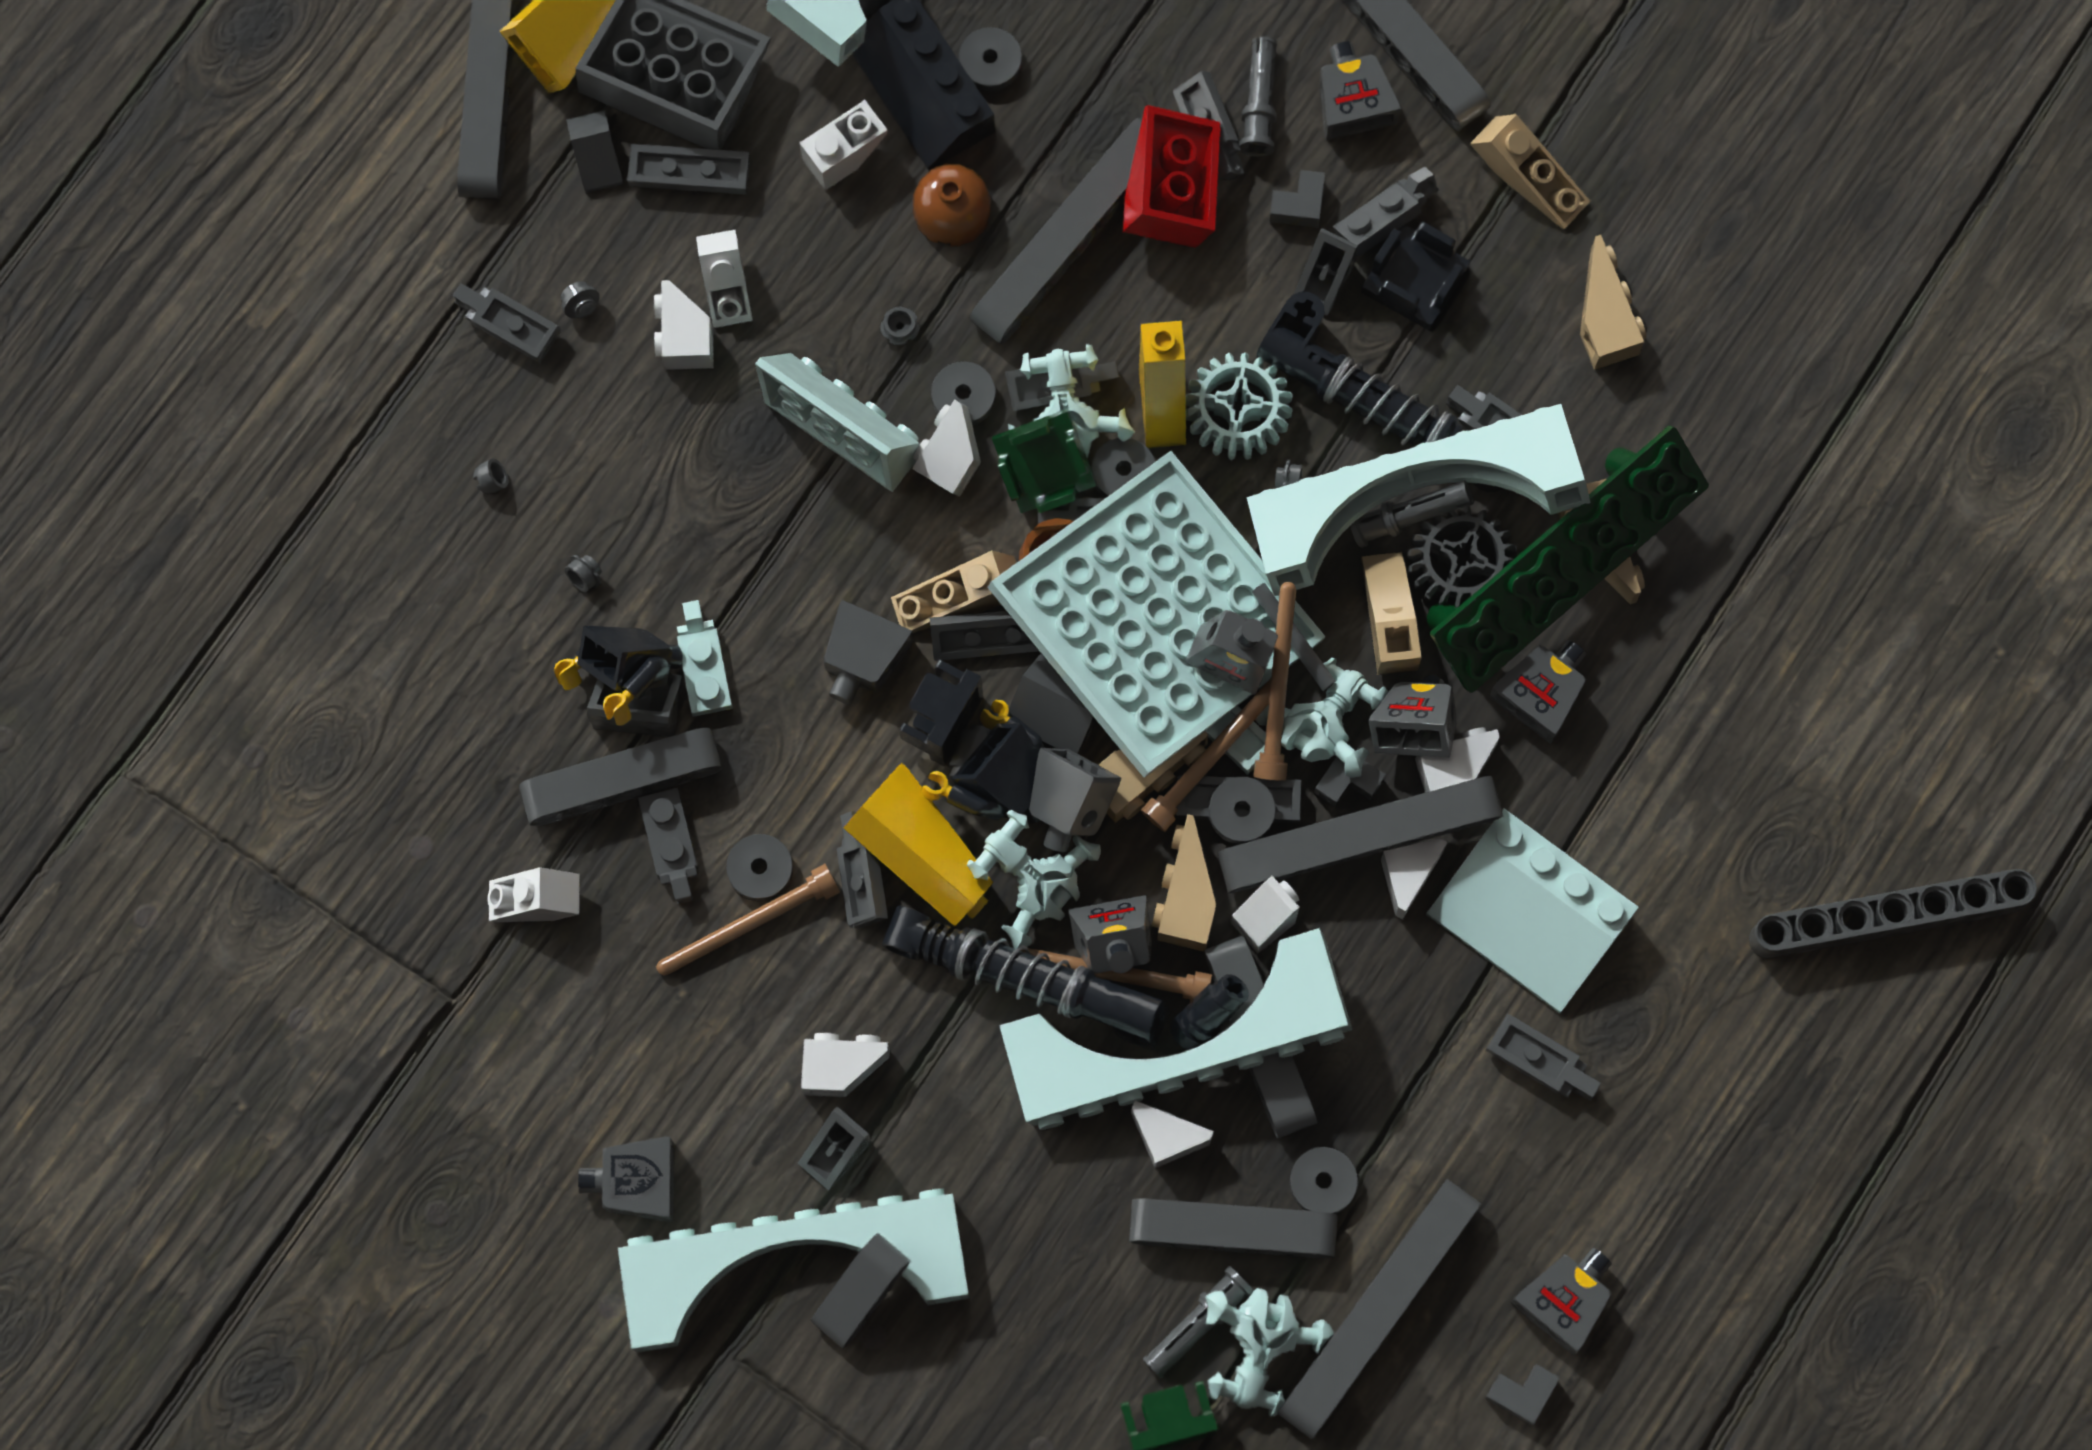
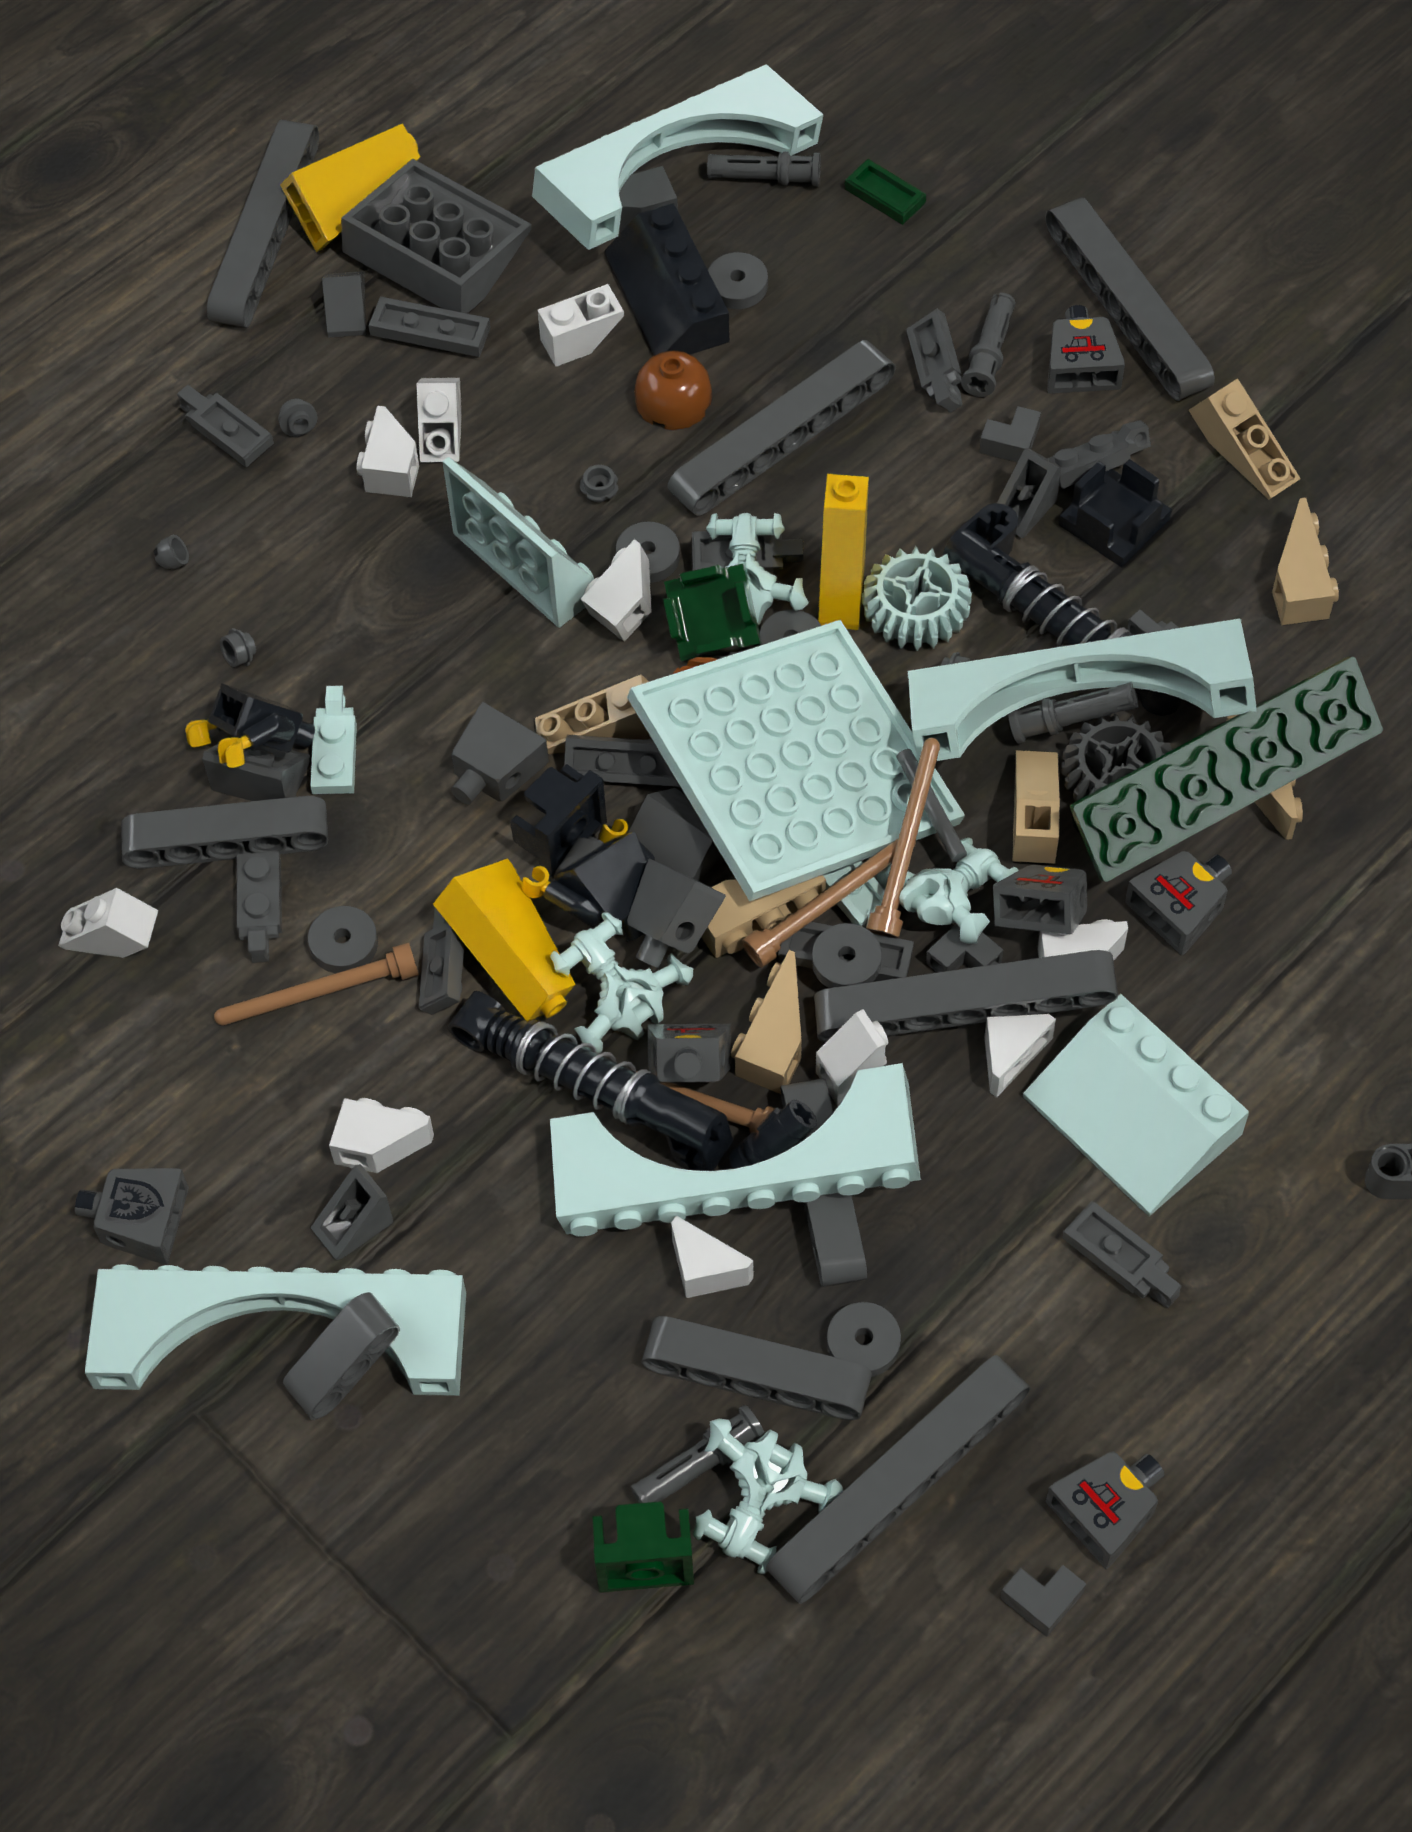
camera: 10 degrees right, 15 degrees down
red slope [1123,105,1220,248] -> none
dark grey torso [1185,610,1278,695] -> none

